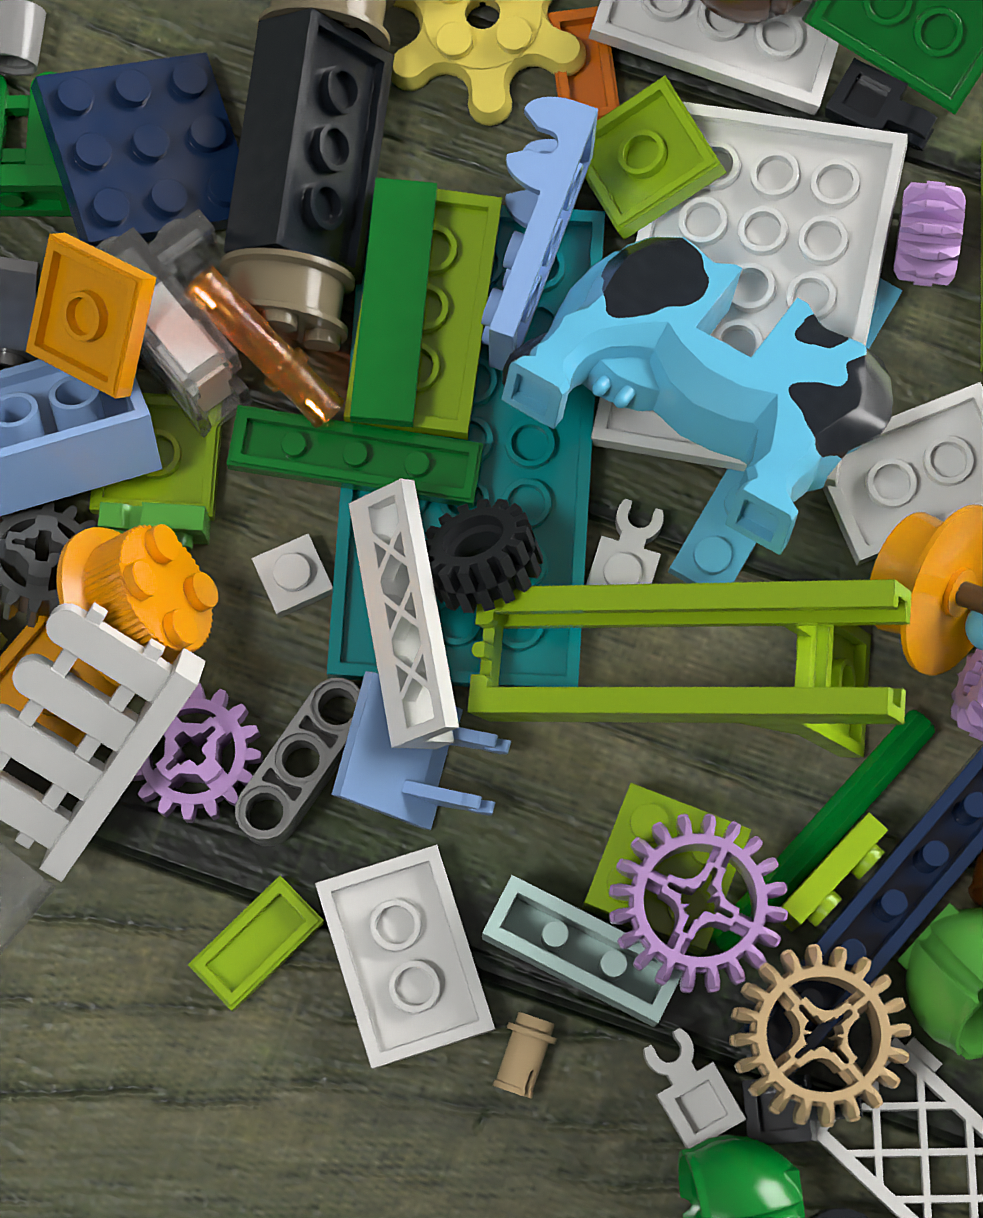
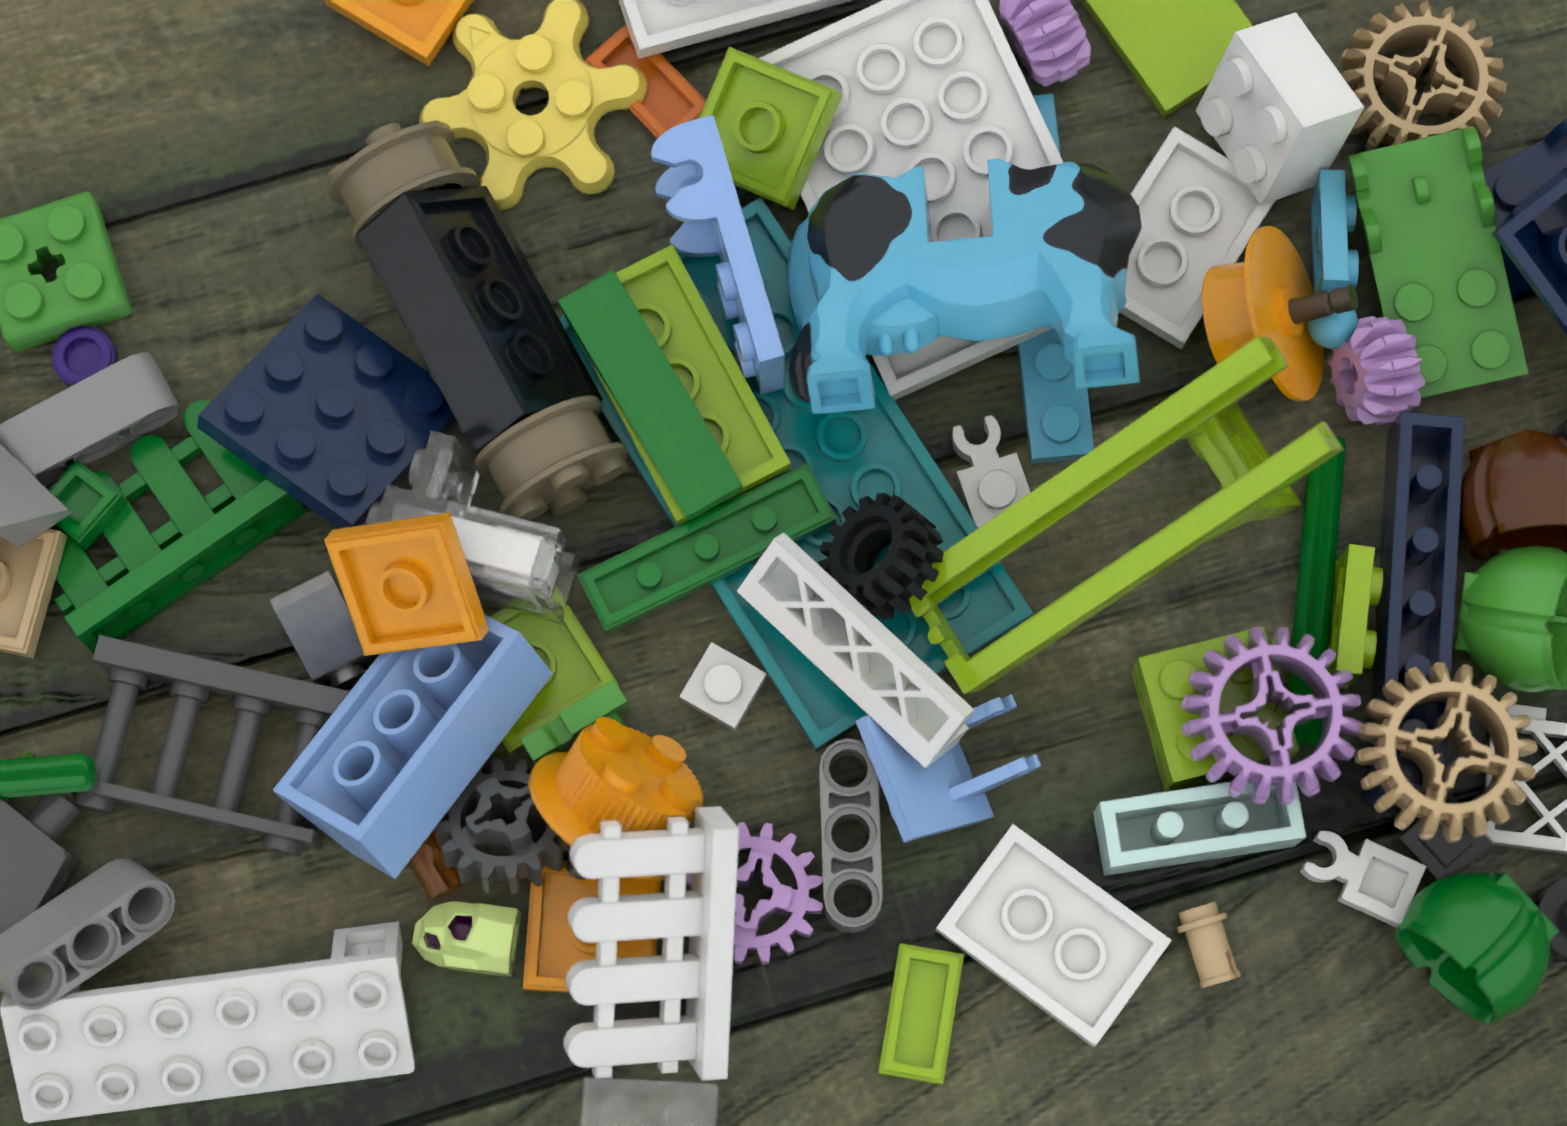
camera: 35 degrees left, 0 degrees up
clear orange pin [183,265,344,428] -> none

